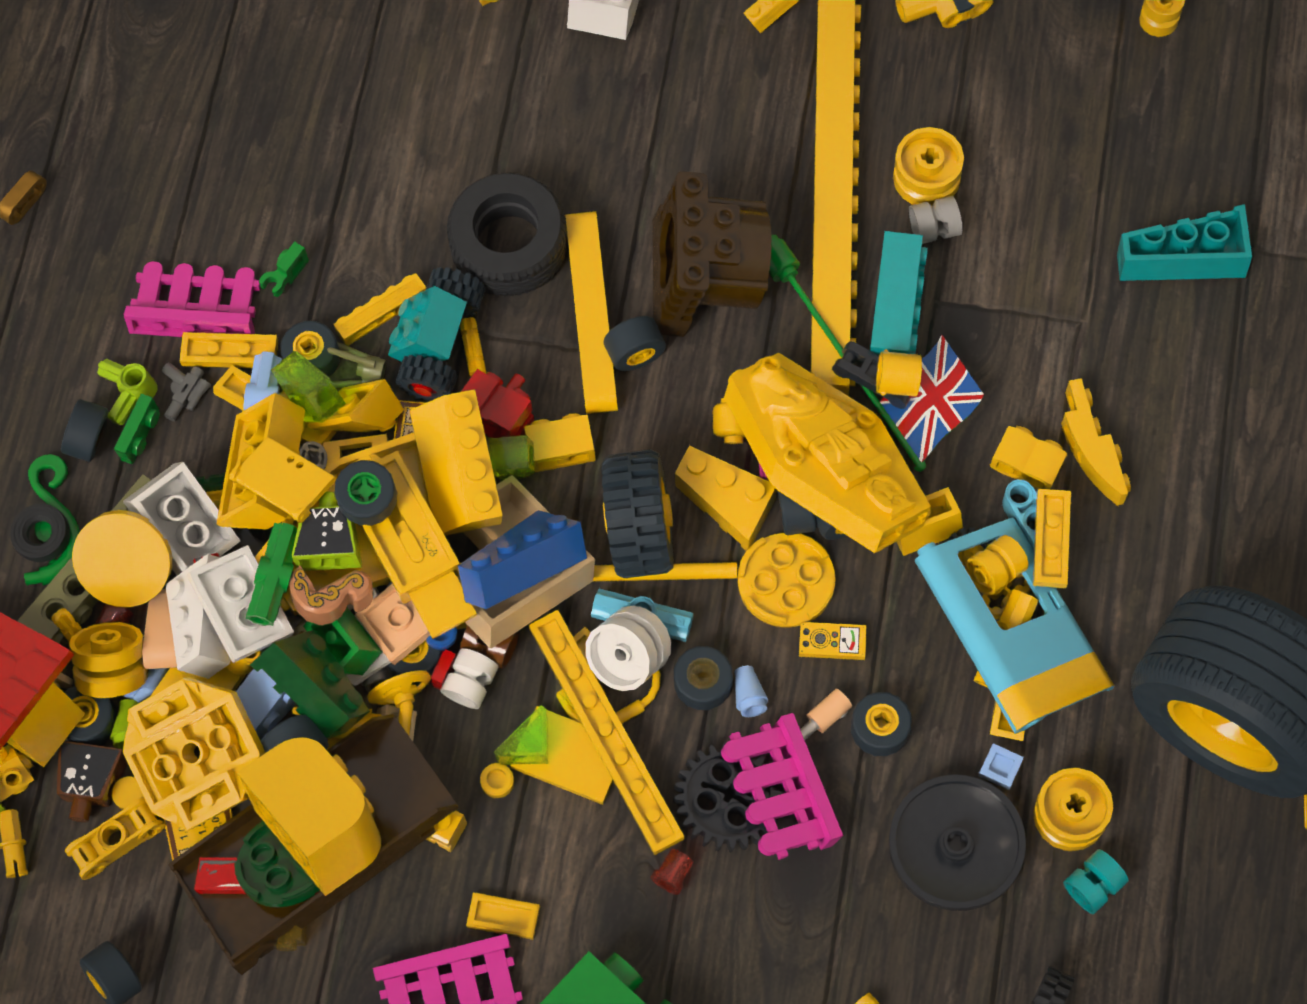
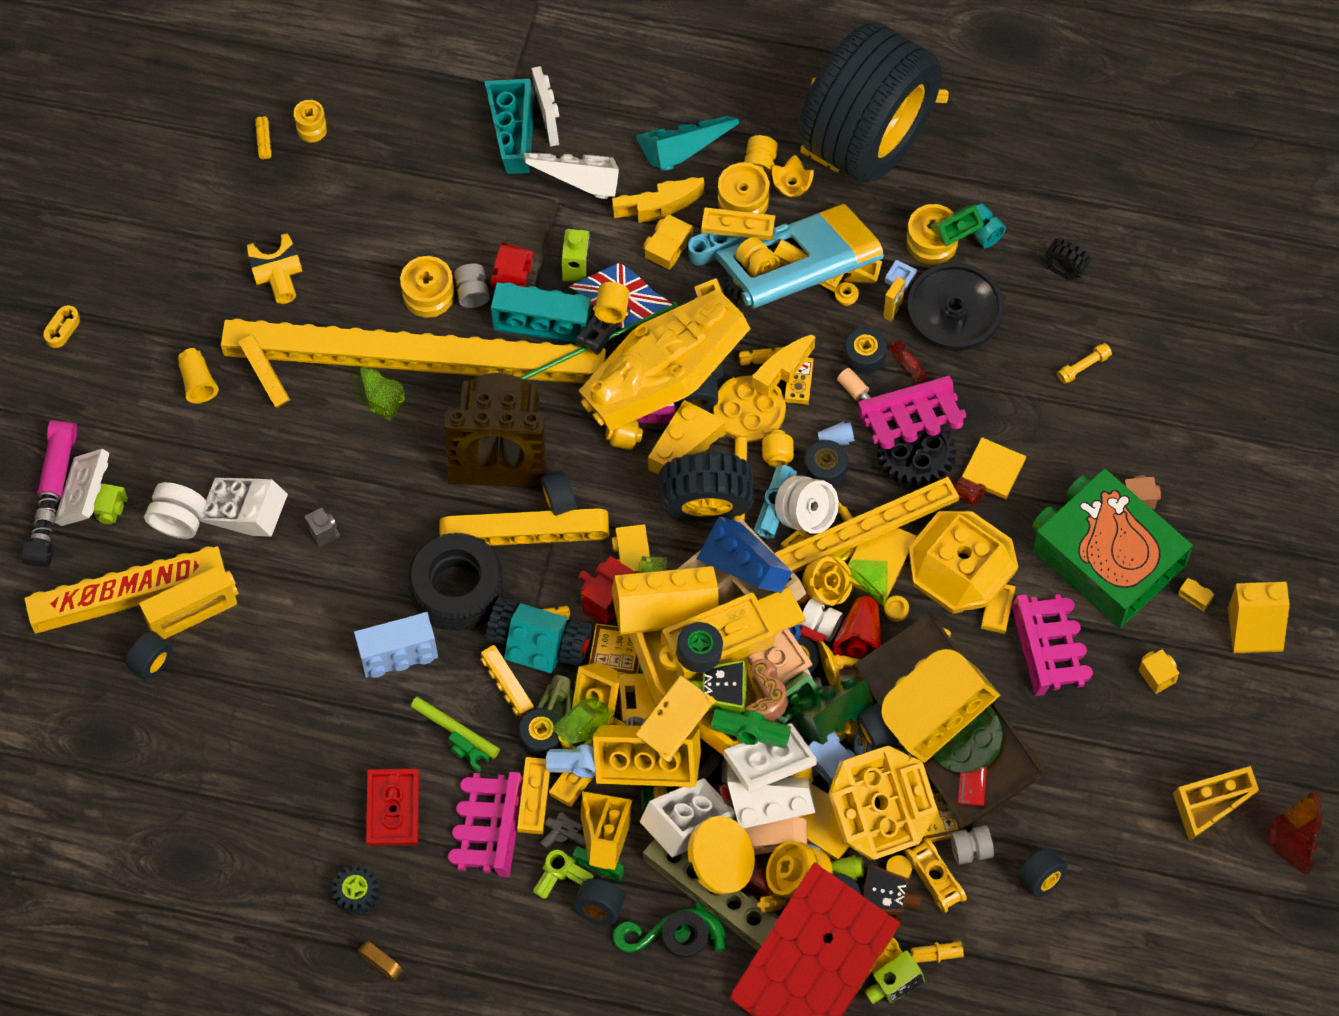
camera: 90 degrees left, 5 degrees down
none -> flat silver brick [305,508,340,547]
none -> black wheel [332,865,380,916]
none -> light blue brick [354,612,438,678]
none -> clear neon green slope [360,366,405,421]
none -> red piece [366,769,420,846]
none -> lime piece [411,696,500,759]
none -> red brick [490,242,534,289]
none -> white wedge [523,153,619,199]
none -> white wing [532,66,559,147]
none -> lime torso [562,229,591,283]
none -> yellow wedge [581,791,632,870]
none -> teal wedge [636,116,739,170]
none -> yellow wheel [718,162,770,214]
none -> yellow axle [739,347,784,365]
none -> yellow wheel [744,135,778,178]
none -> yellow slope [752,335,815,397]
none -> yellow head [762,430,794,468]
none -> yellow piece [772,155,814,197]
none -> yellow cylinder [802,556,852,606]
none -> red cone [833,596,882,660]
none -> yellow plate [835,282,859,306]
none -> yellow tile [883,277,905,321]
none -> clear red axle [891,340,927,382]
none -> yellow piece [909,511,1018,614]
none -> green slope [931,205,984,246]
none -> light grey wheel [950,825,994,865]
none -> yellow tile [962,438,1026,499]

